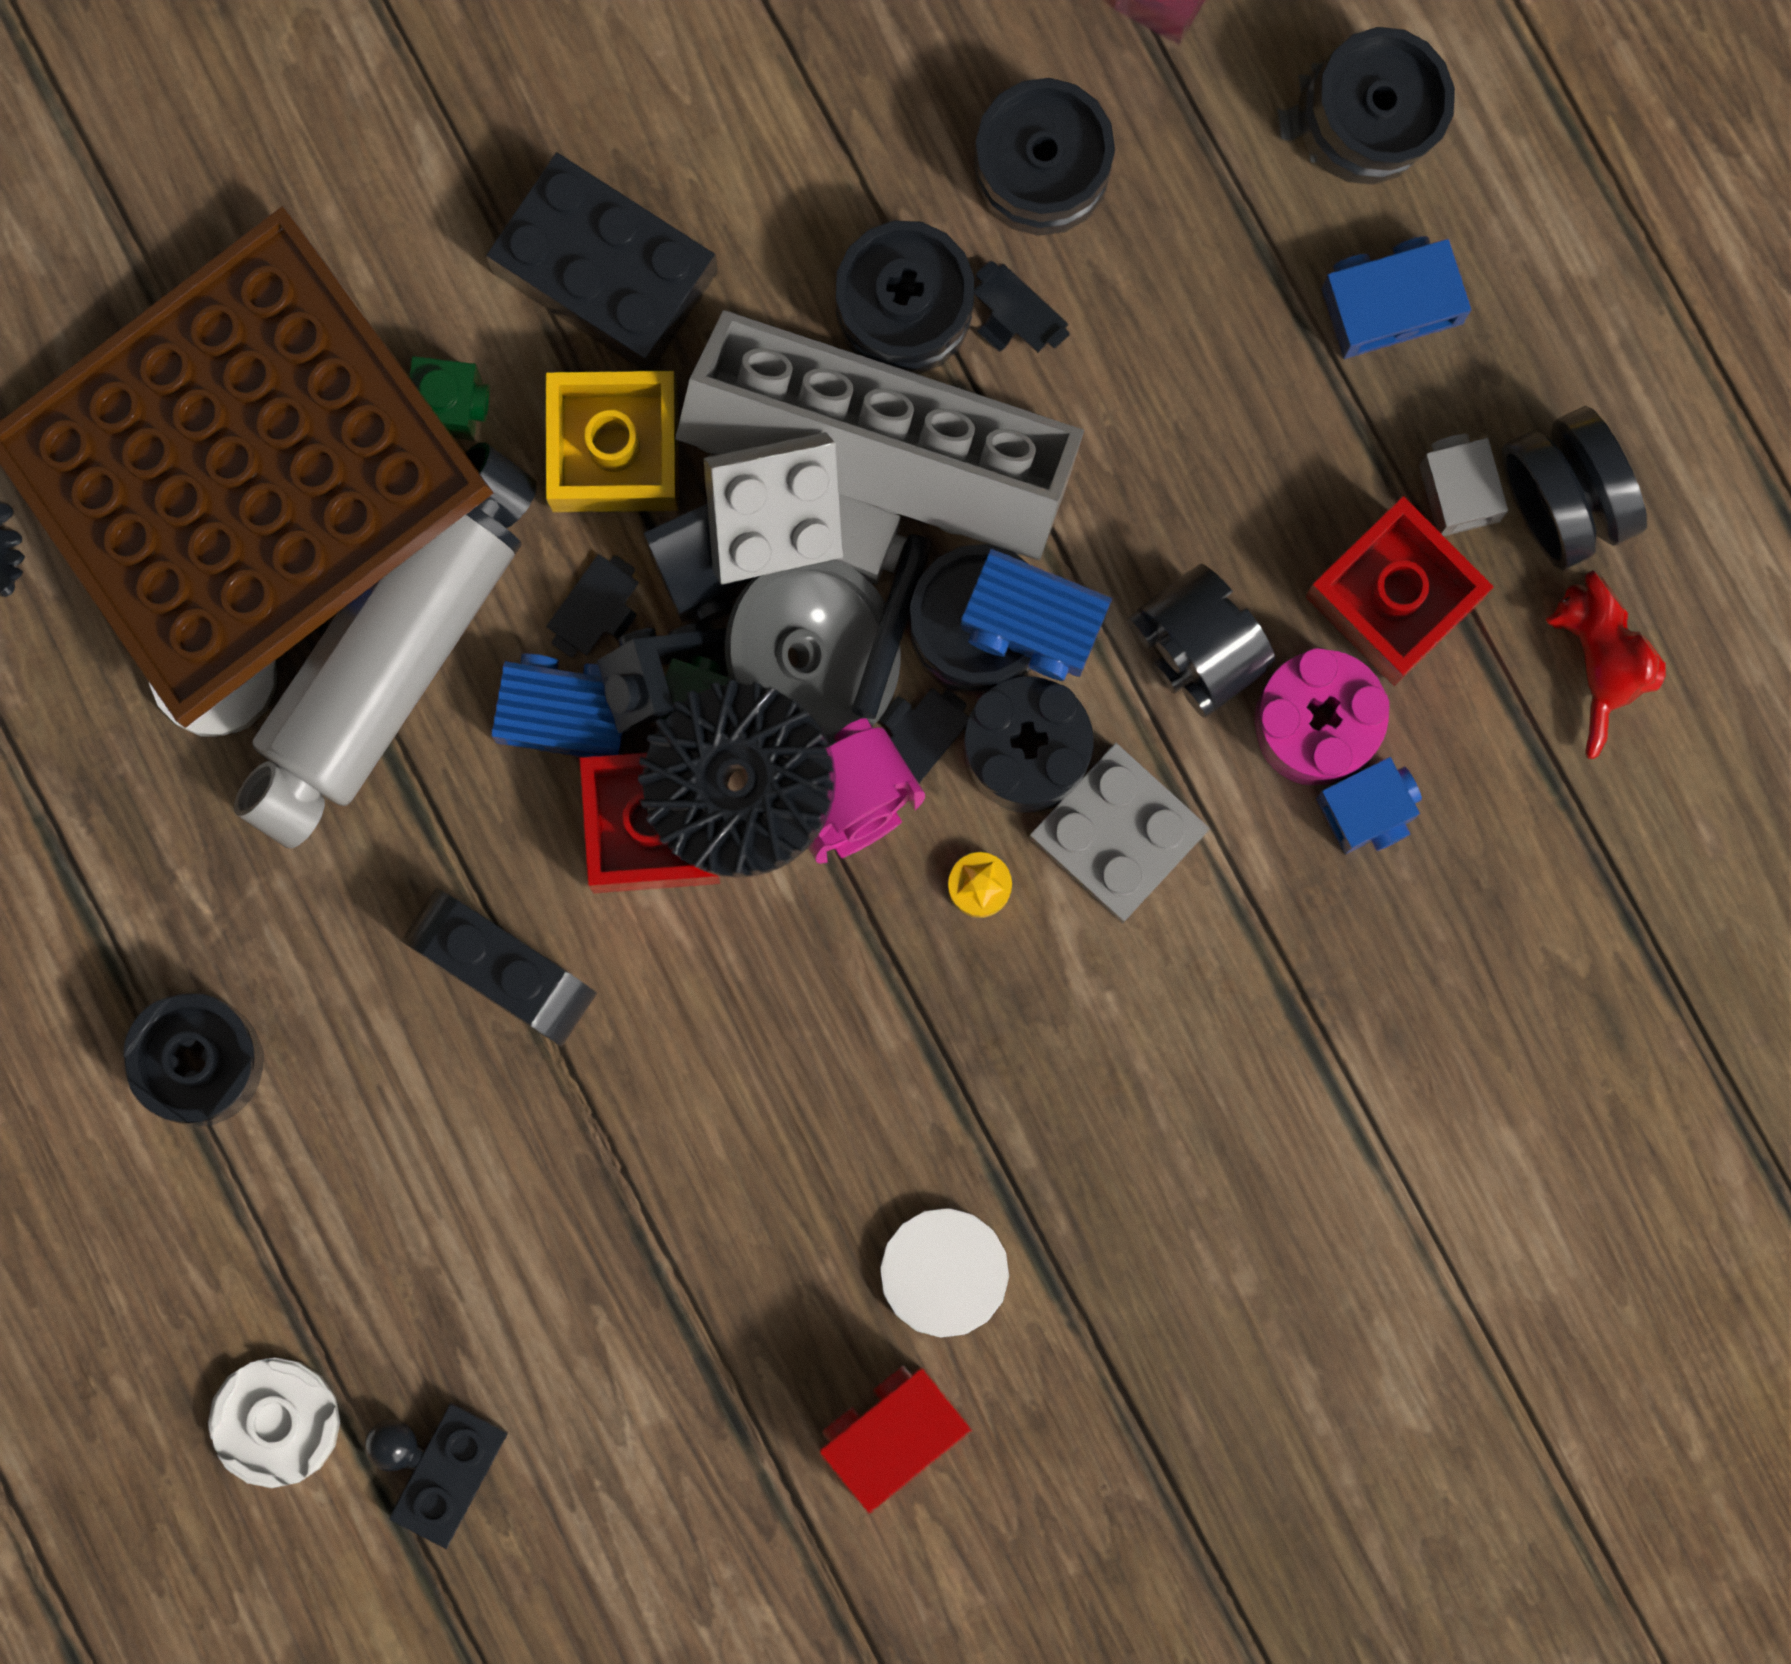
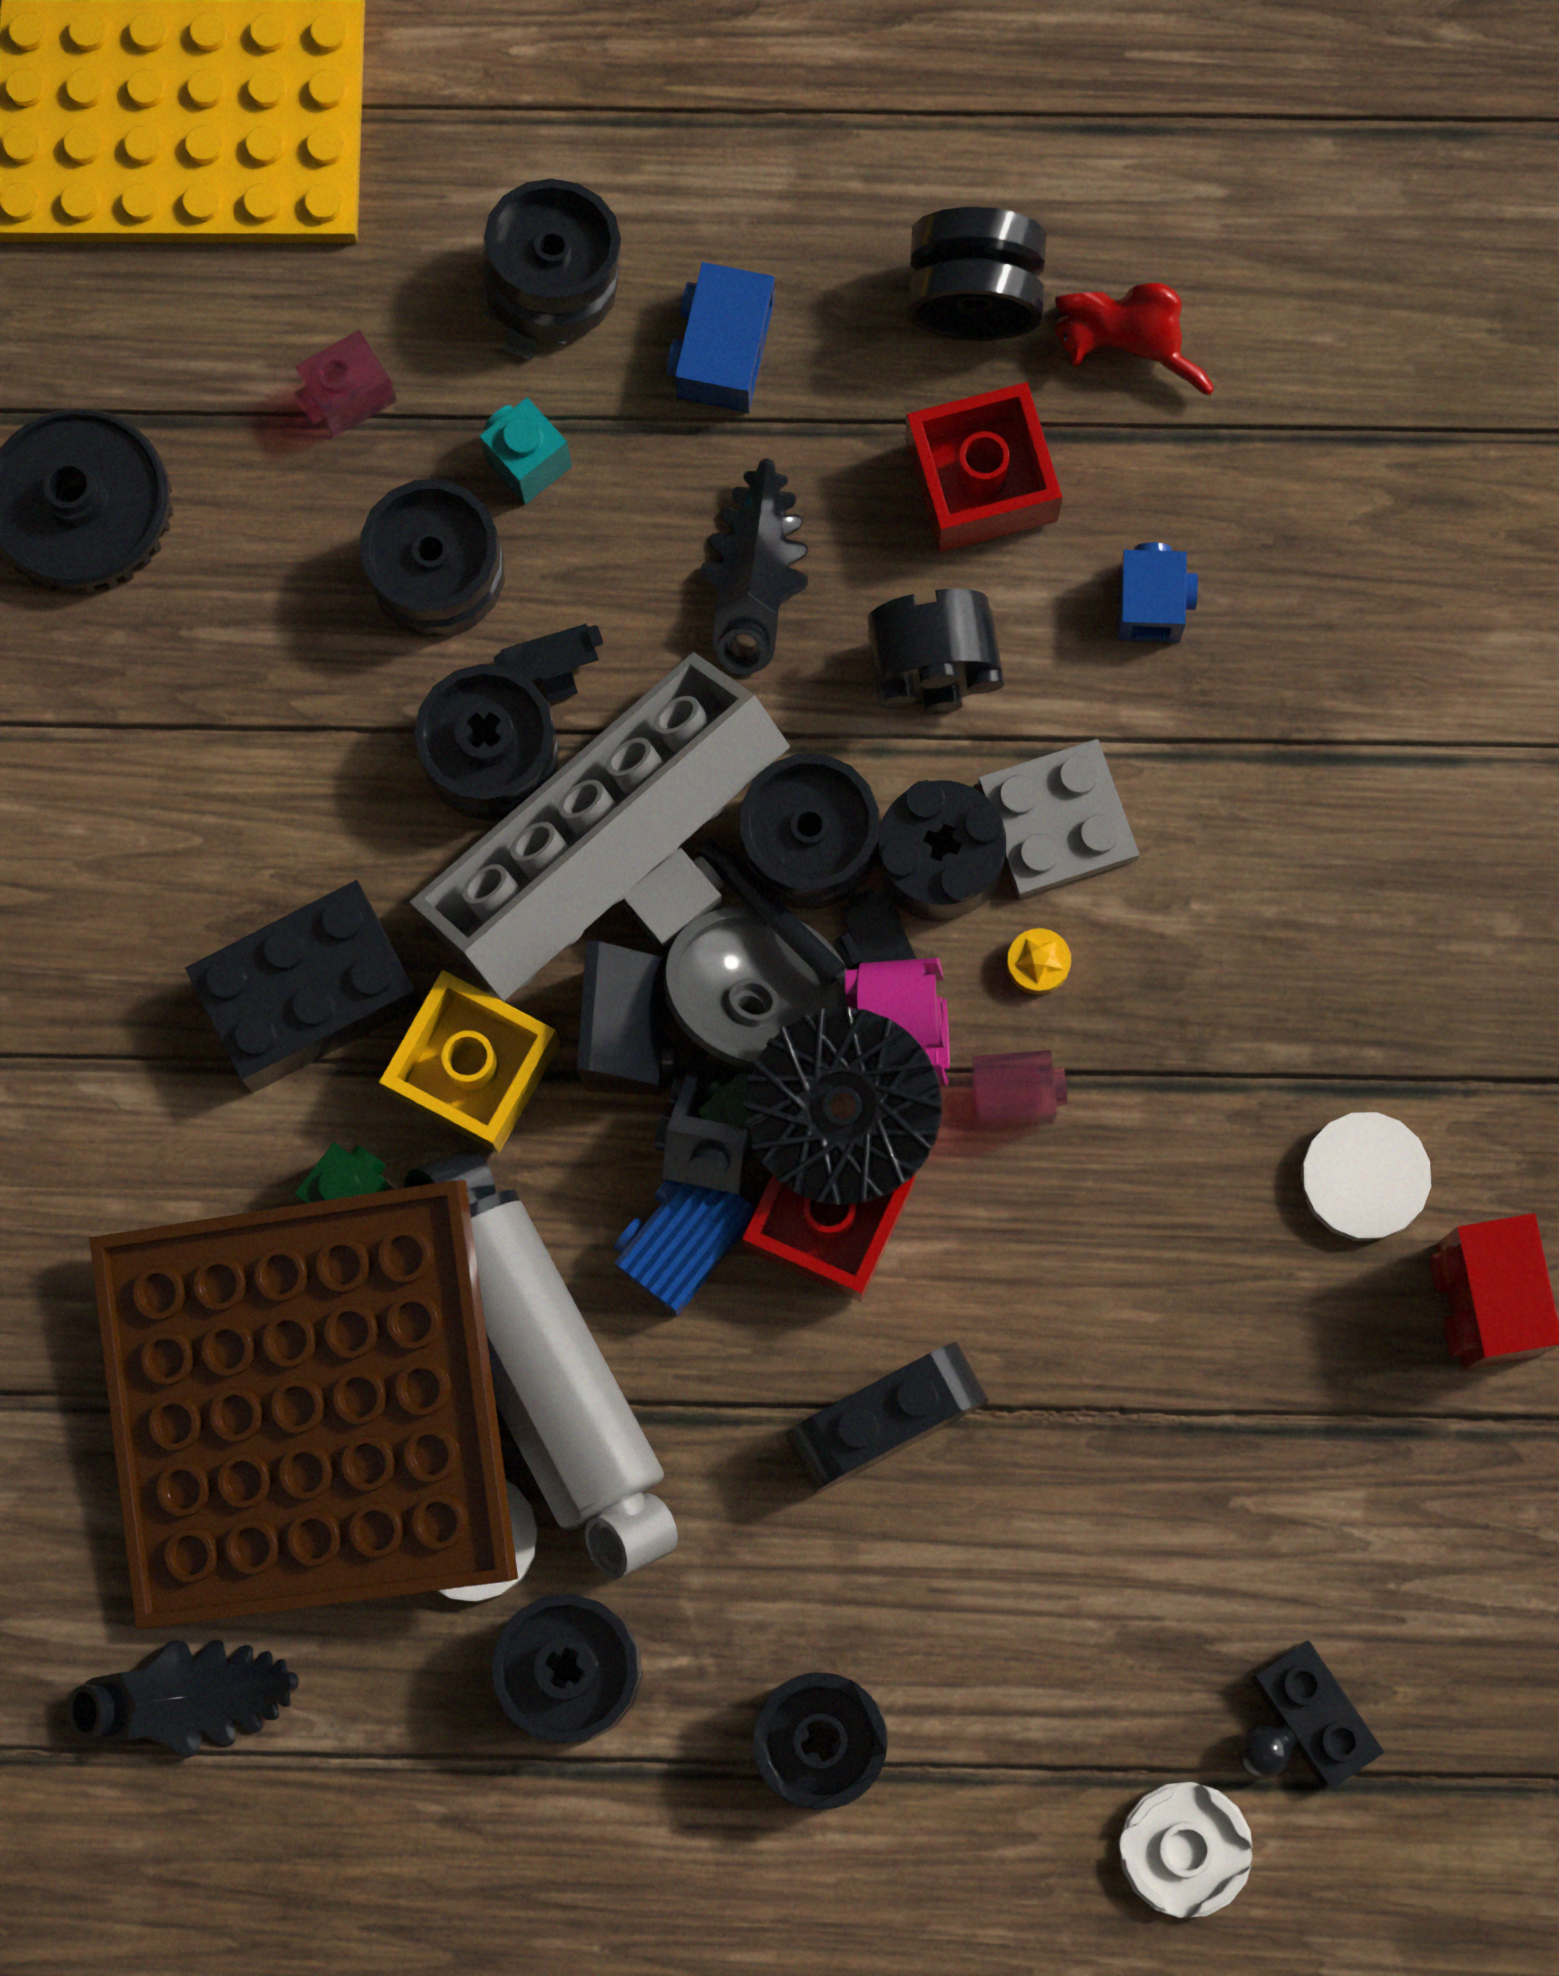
camera: 55 degrees left, 5 degrees down
black piece [546,554,640,657] -> none
plate [704,432,843,584] -> none
blue brick [961,549,1112,681] -> none
dark pink brick [1255,648,1390,785] -> none
light grey brick [1419,434,1508,536] -> none
none -> teal brick [479,397,572,505]
none -> black wheel [491,1594,643,1743]
none -> black plant [699,458,808,675]
none -> clear pink brick [971,1050,1067,1130]

